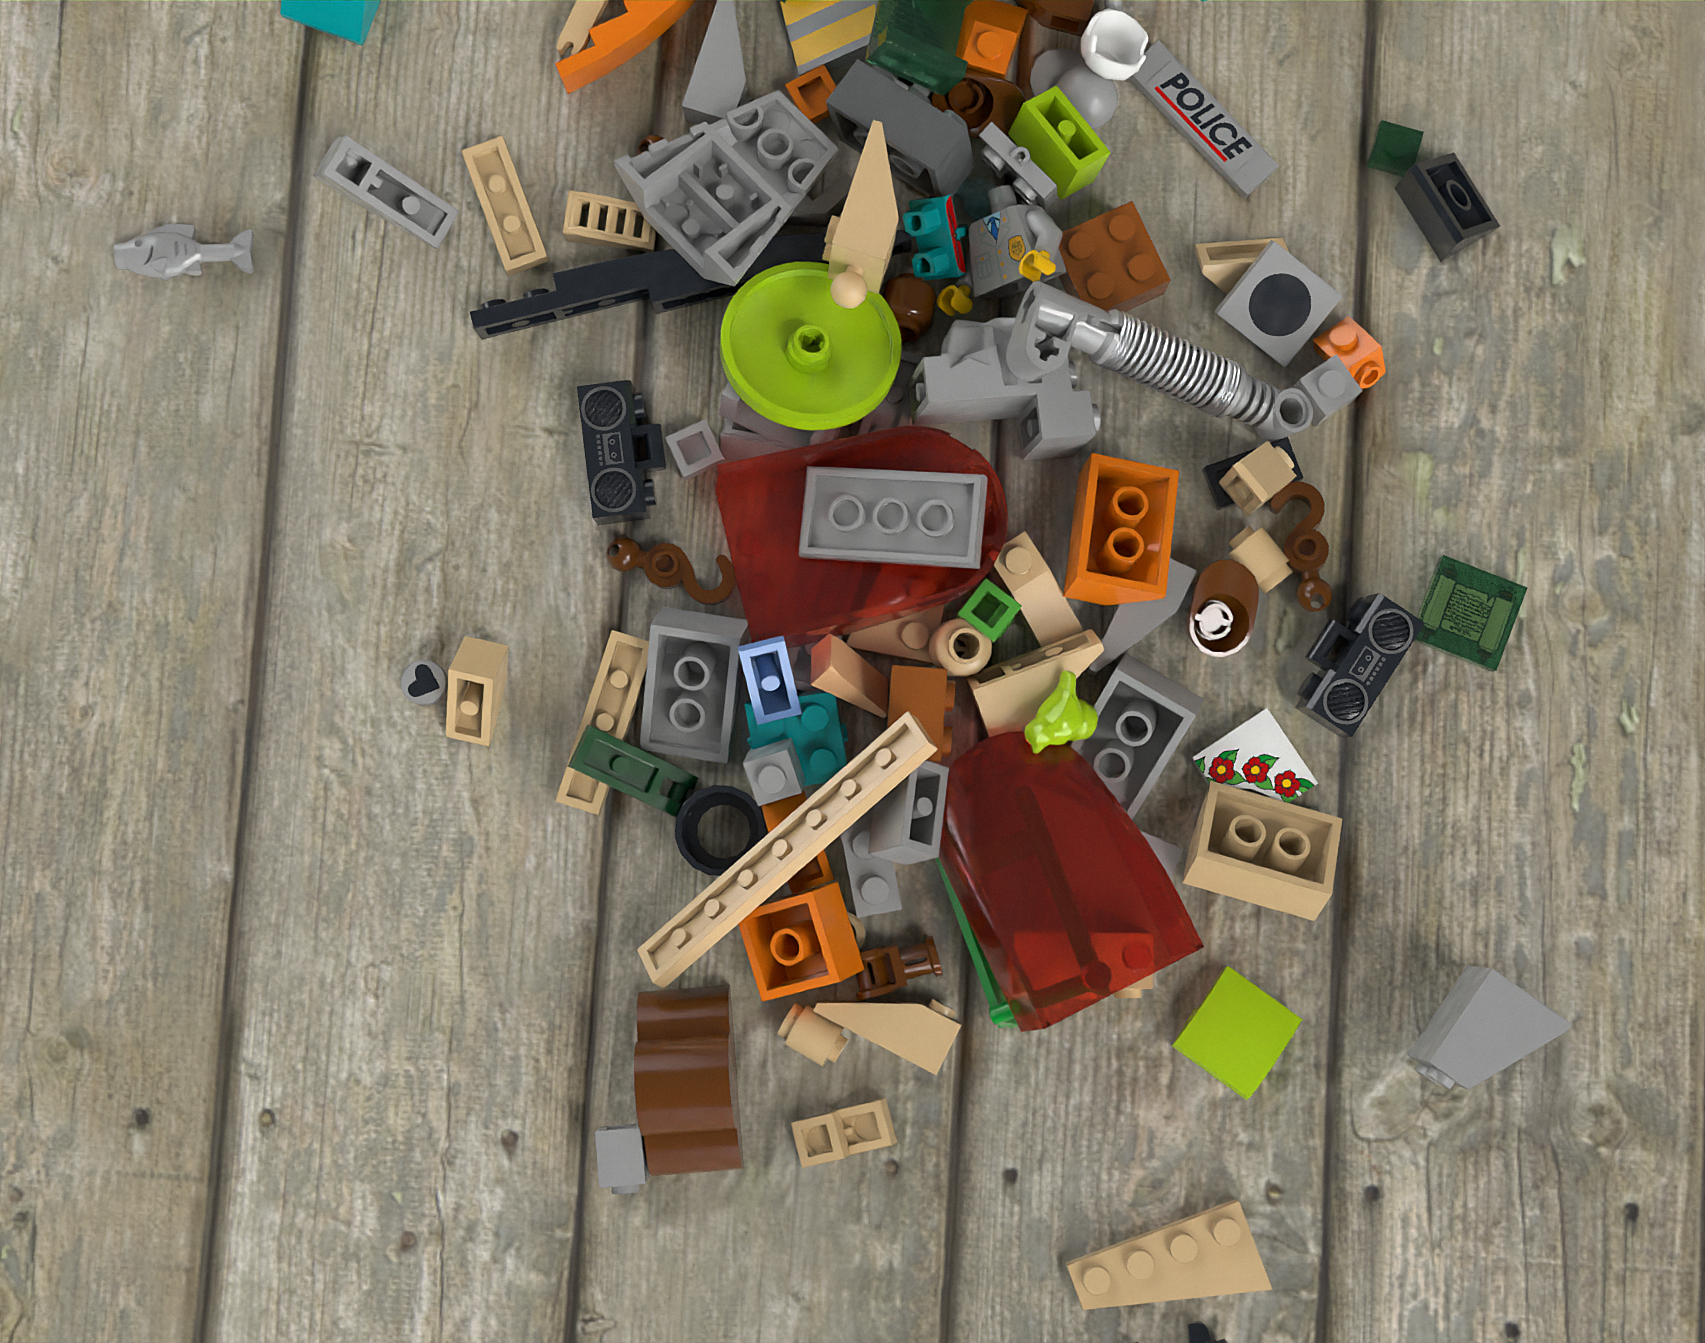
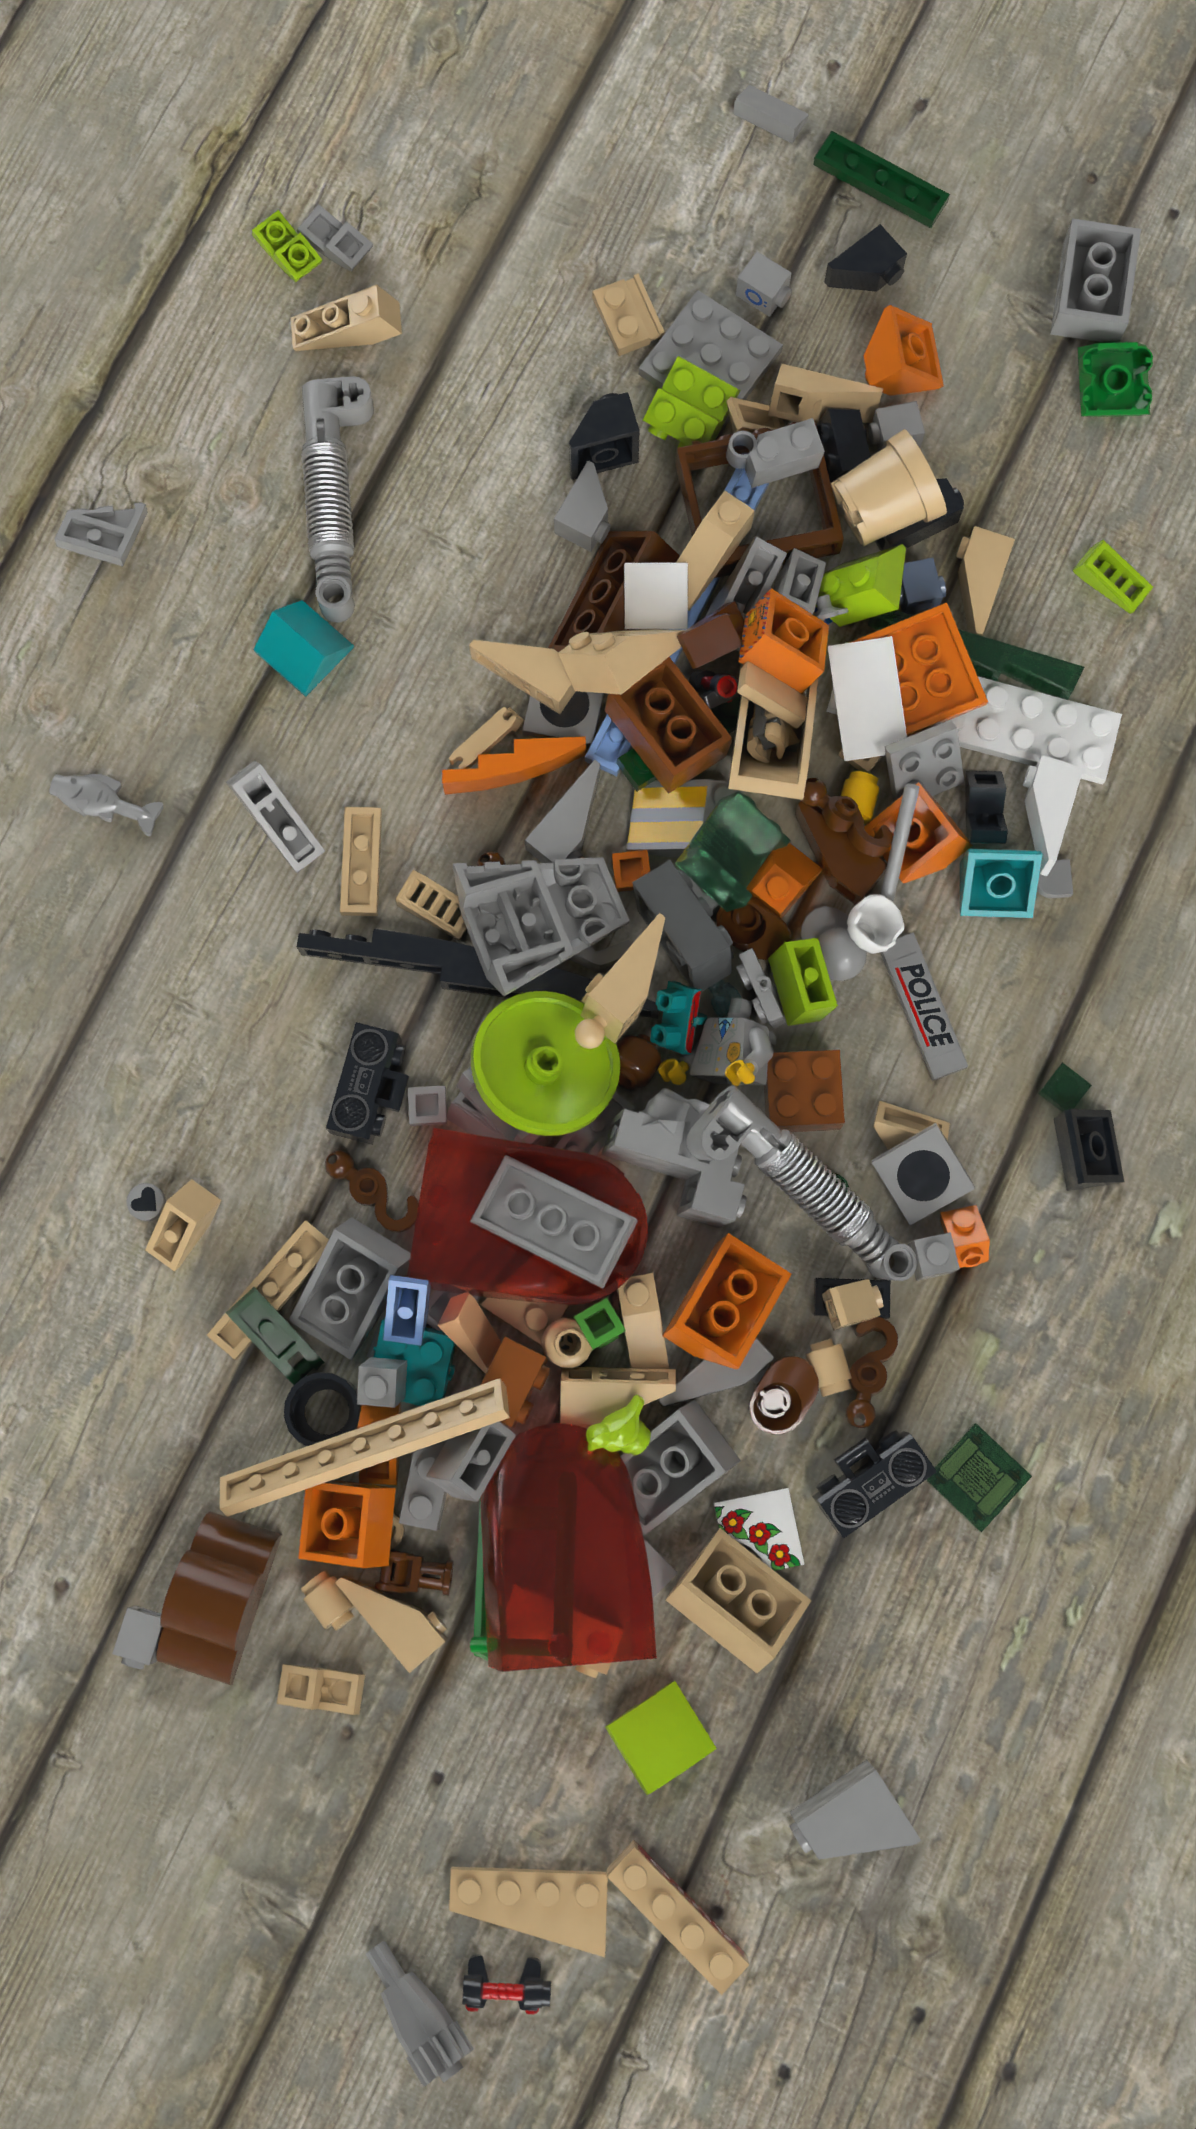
camera: 15 degrees right, 5 degrees down
none -> tan brick [607,1840,749,1995]

